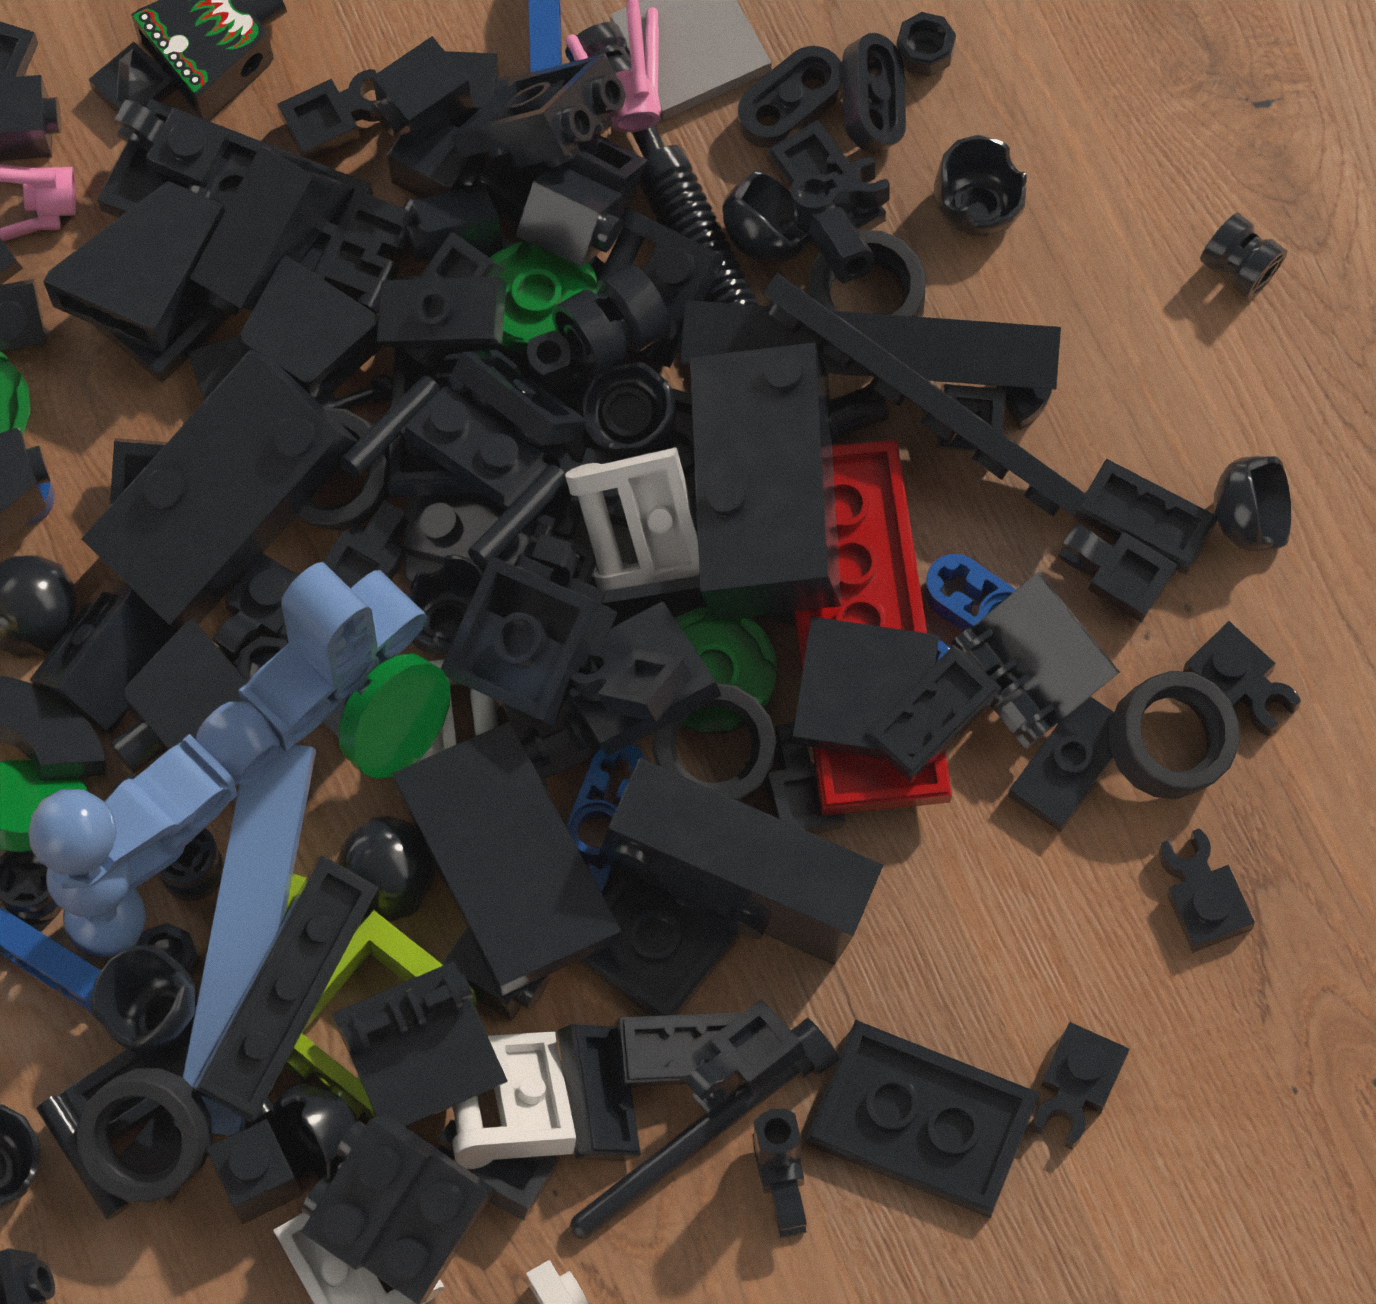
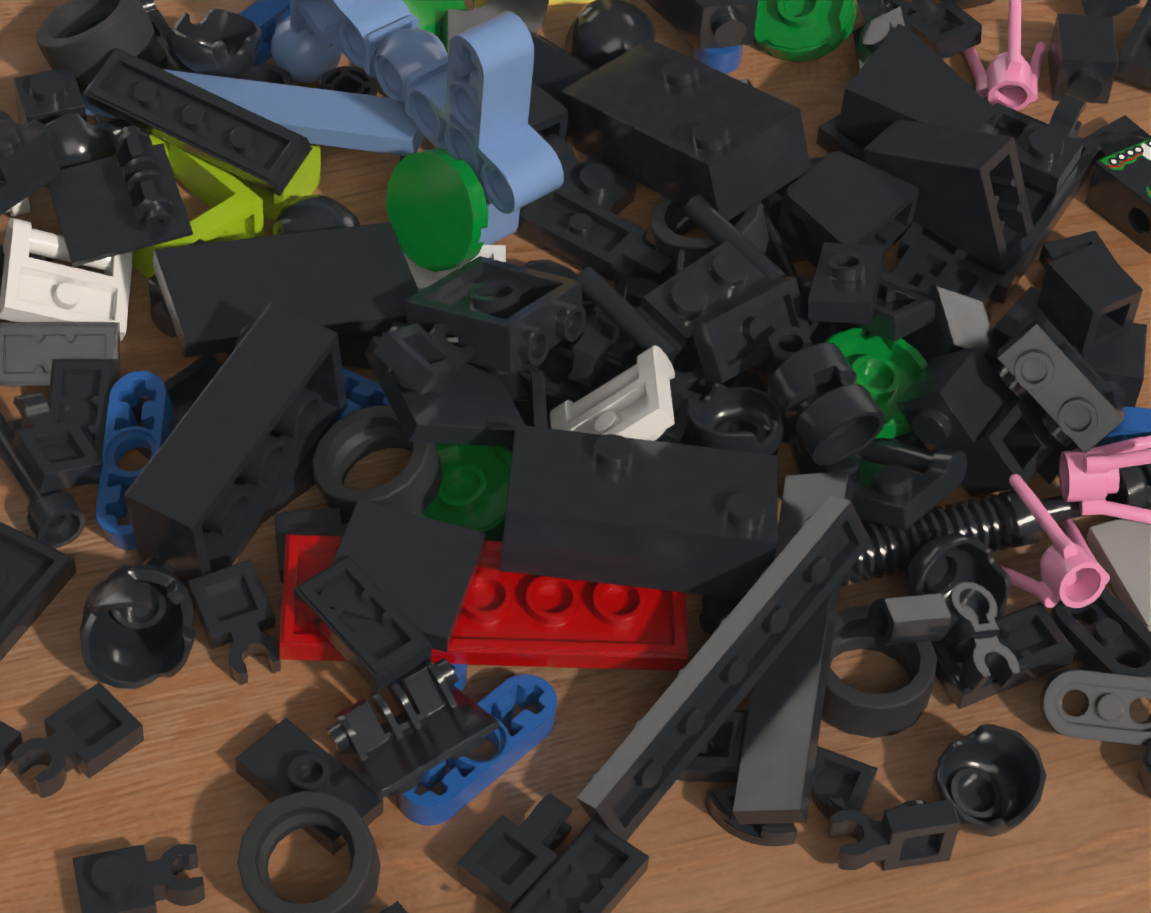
camera: 90 degrees right, 20 degrees down
none -> black plate [12,682,144,798]
none -> black helmet [80,555,195,689]
none -> blue beam [96,371,173,550]
none -> black plate [188,559,281,685]
none -> black tile [811,746,878,821]
none -> black plate [827,799,961,871]
none -> bright pink plant [1000,474,1110,608]

